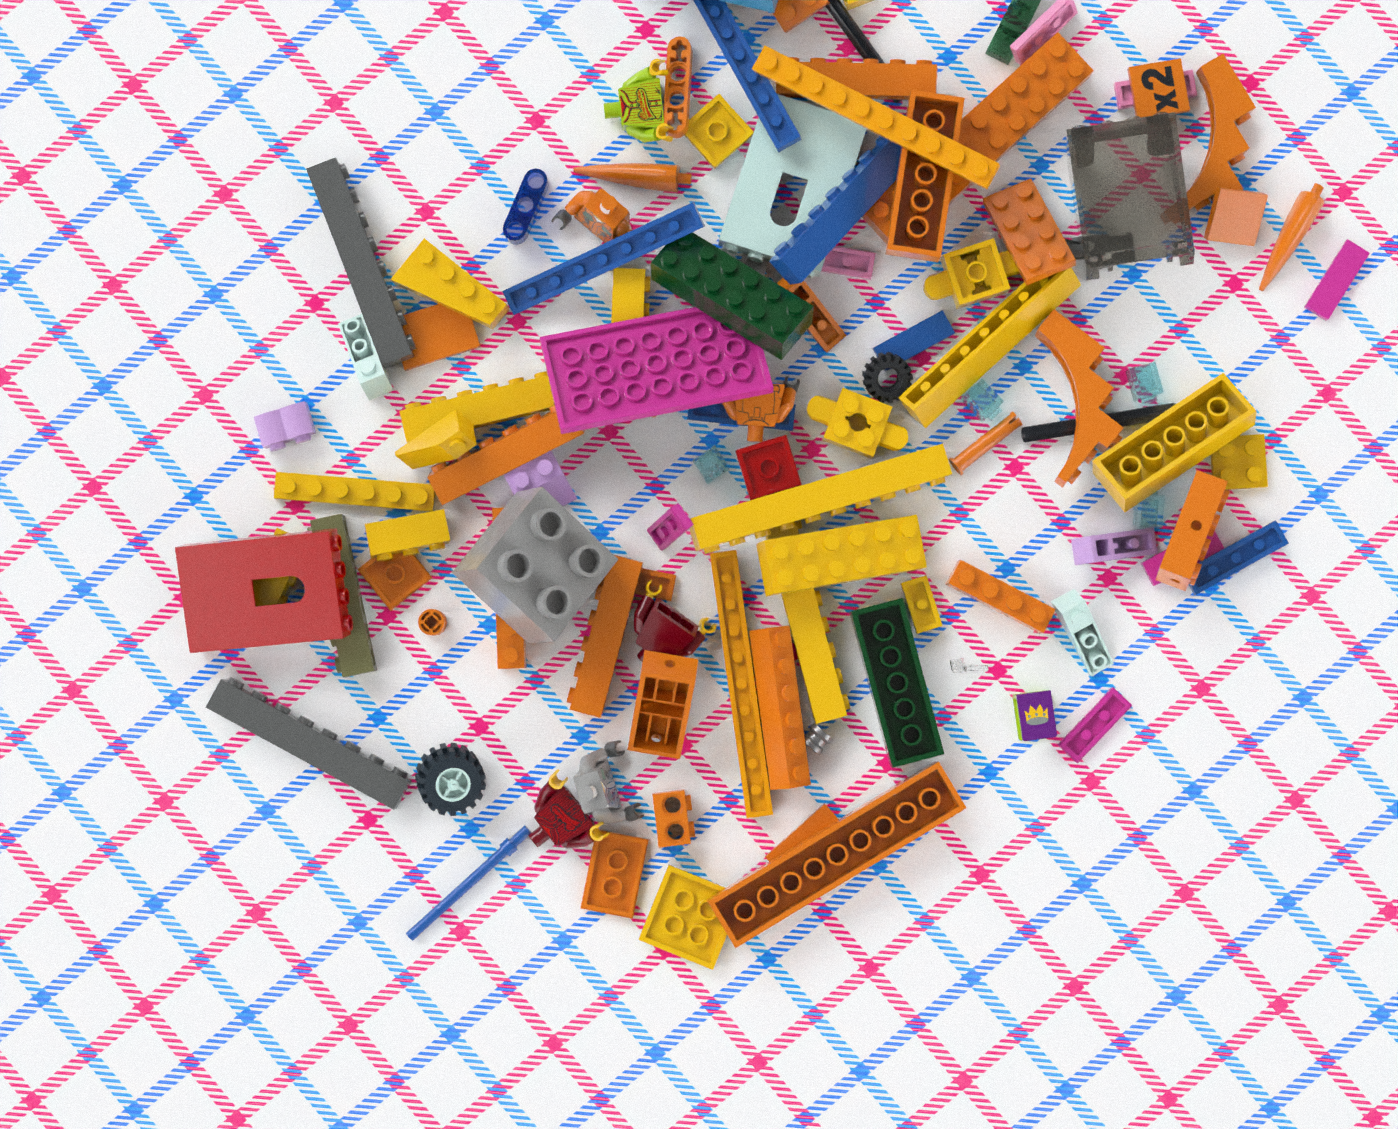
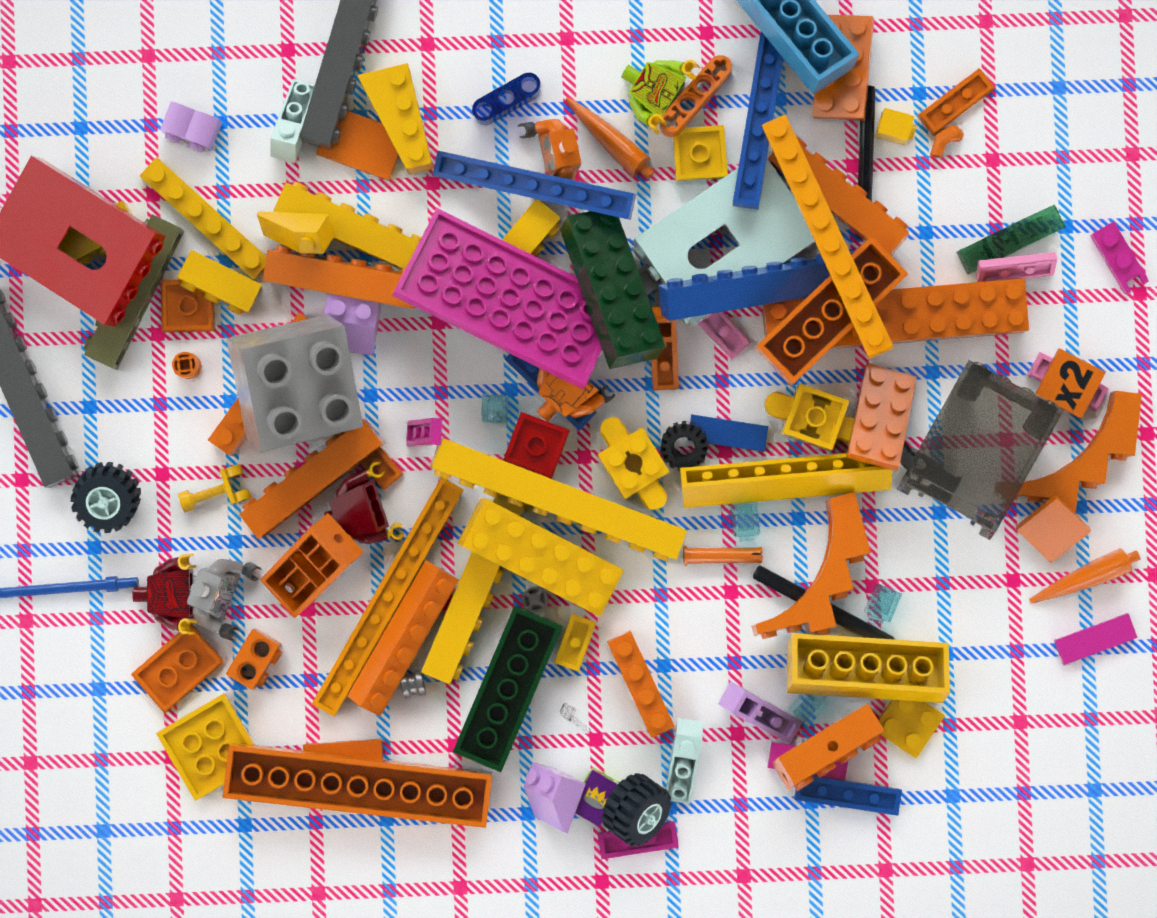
camera: 40 degrees right, 0 degrees up
none -> yellow bar [178,464,252,513]
none -> flat silver wheel [522,587,548,613]
none -> lavender slope [524,762,586,833]
none -> black wheel [602,773,671,847]

